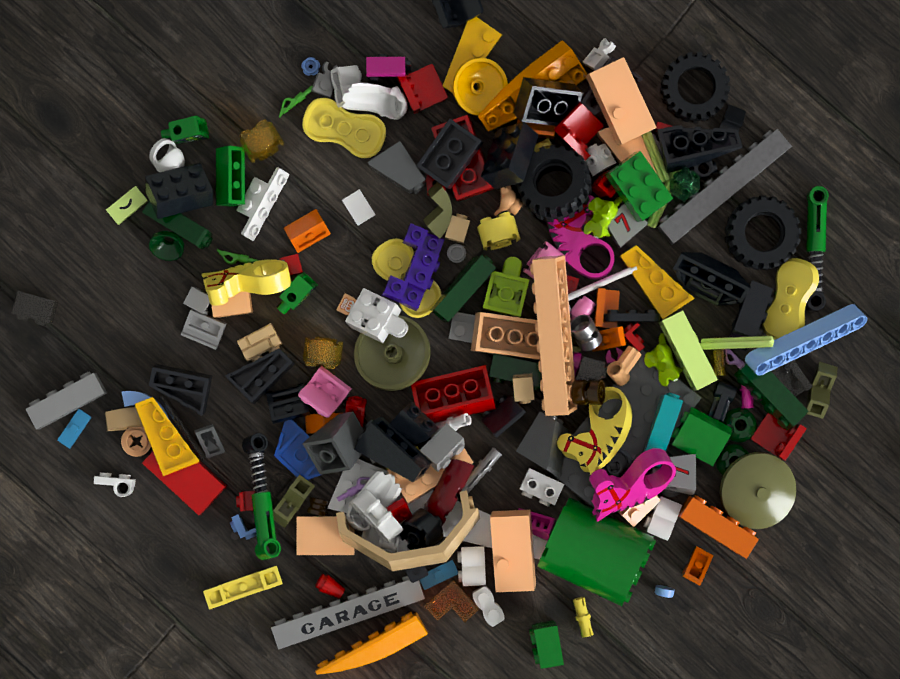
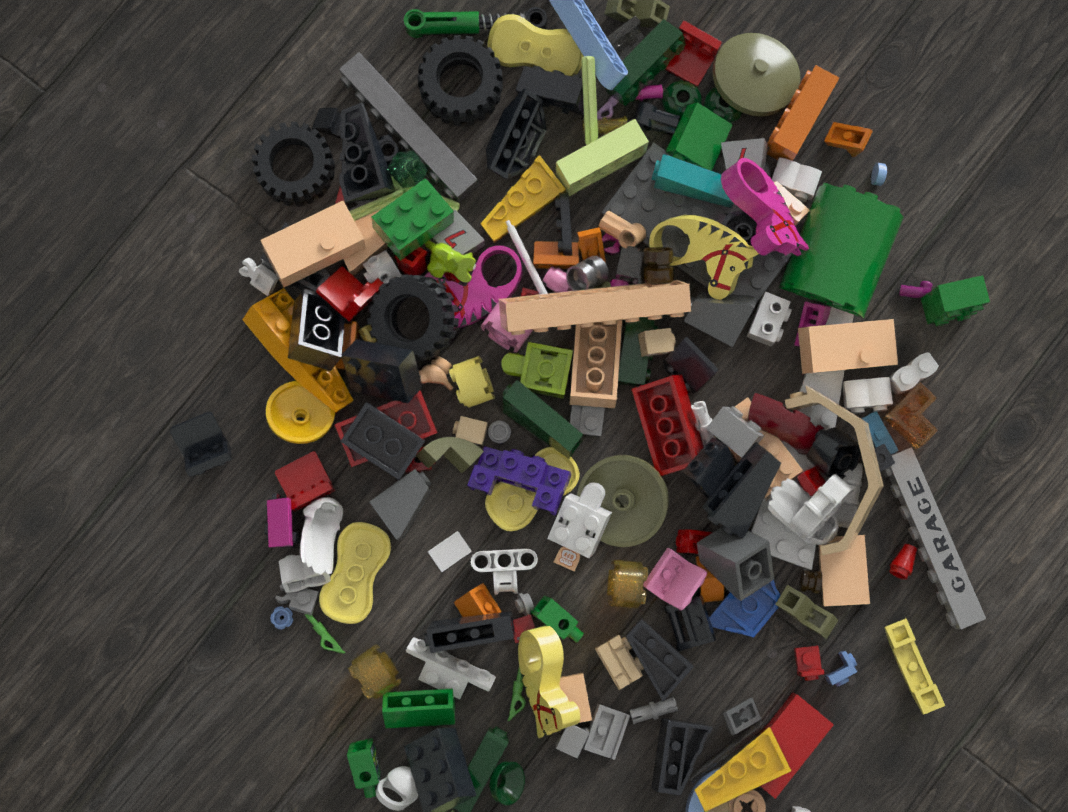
camera: 95 degrees left, 5 degrees down
piece [242,433,281,560] -> none
light orange wedge [315,612,428,675] -> none
lavender hand [337,477,370,502] -> none
yellow wing [443,17,502,94] -> none
light grey pin [459,447,502,495] -> none
light yellow pin [573,597,594,638] -> none
red bracket [623,322,645,352] -> none
lime animal [644,333,683,387] -> none
none -> black slope [424,611,516,653]
none -> white piece [471,549,538,595]
none -> light grey plate [515,593,534,616]
none -> light grey pin [629,696,678,724]
none -> magenta arm [900,281,933,298]

